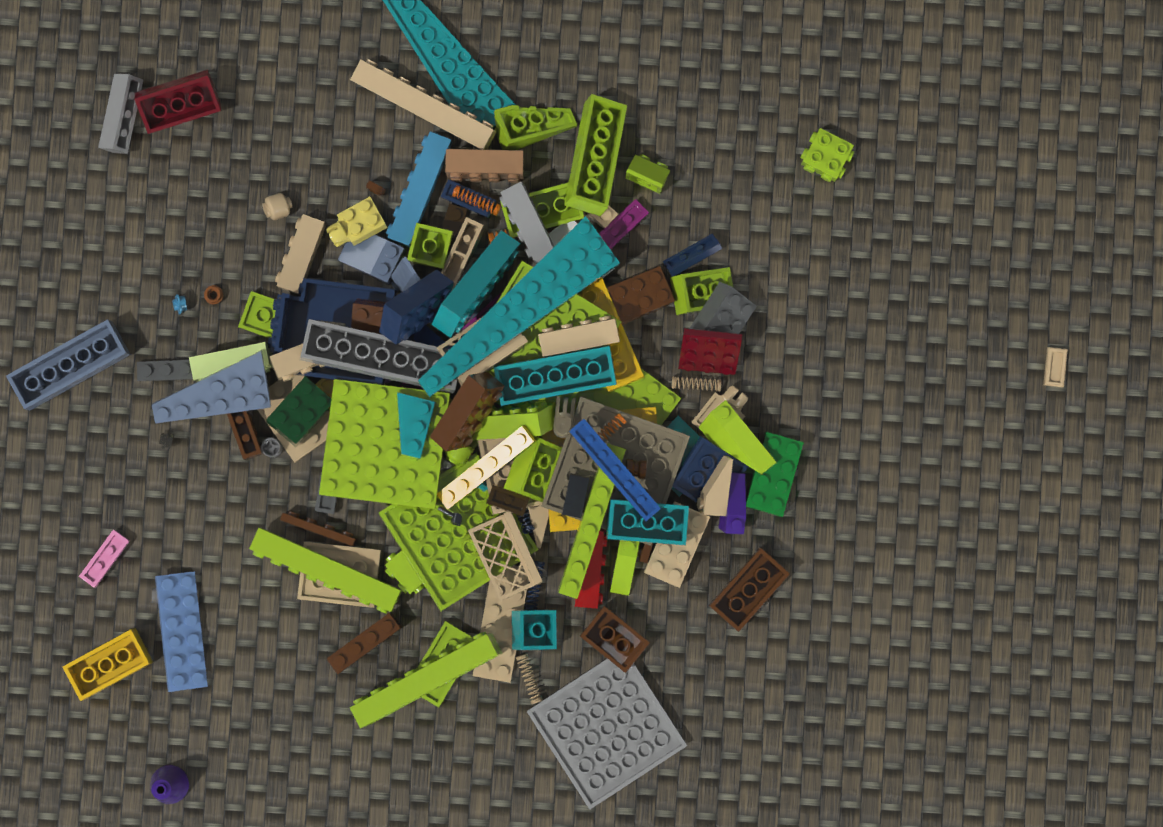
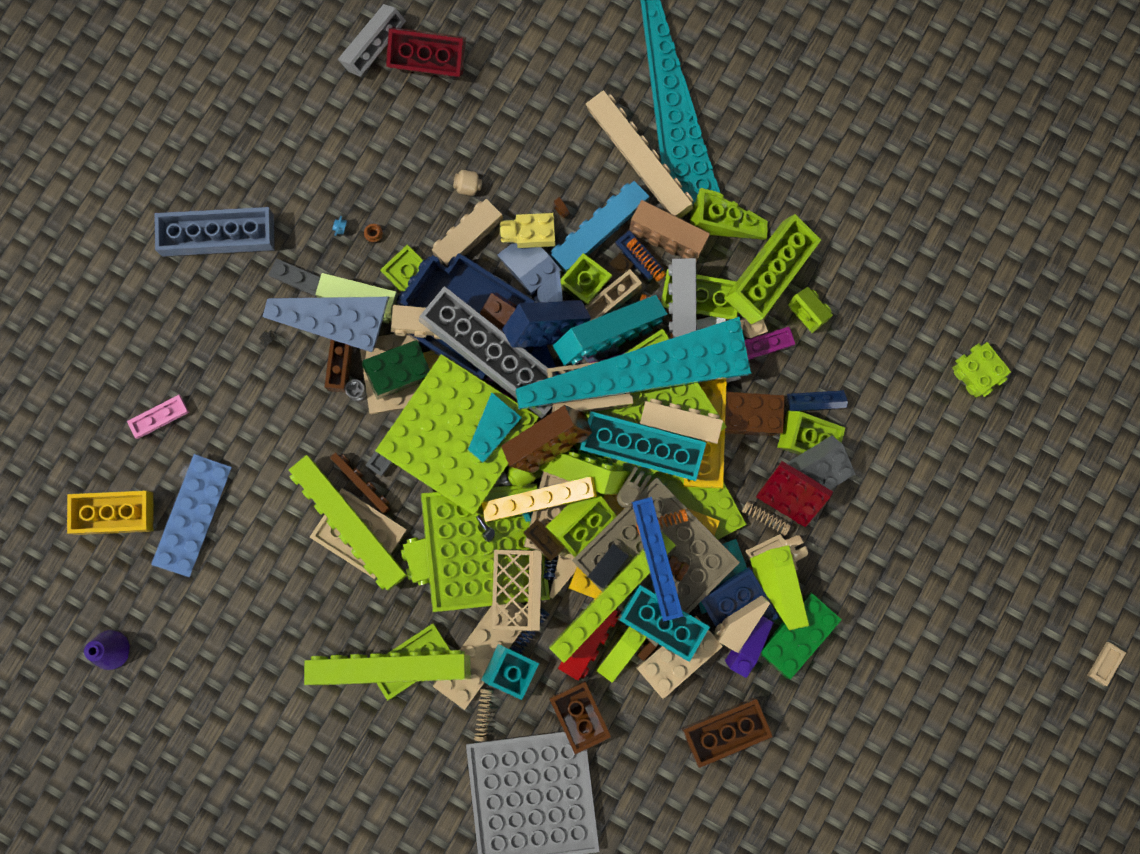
camera: 25 degrees right, 5 degrees down
reddish brown brick [327,612,402,675] -> none

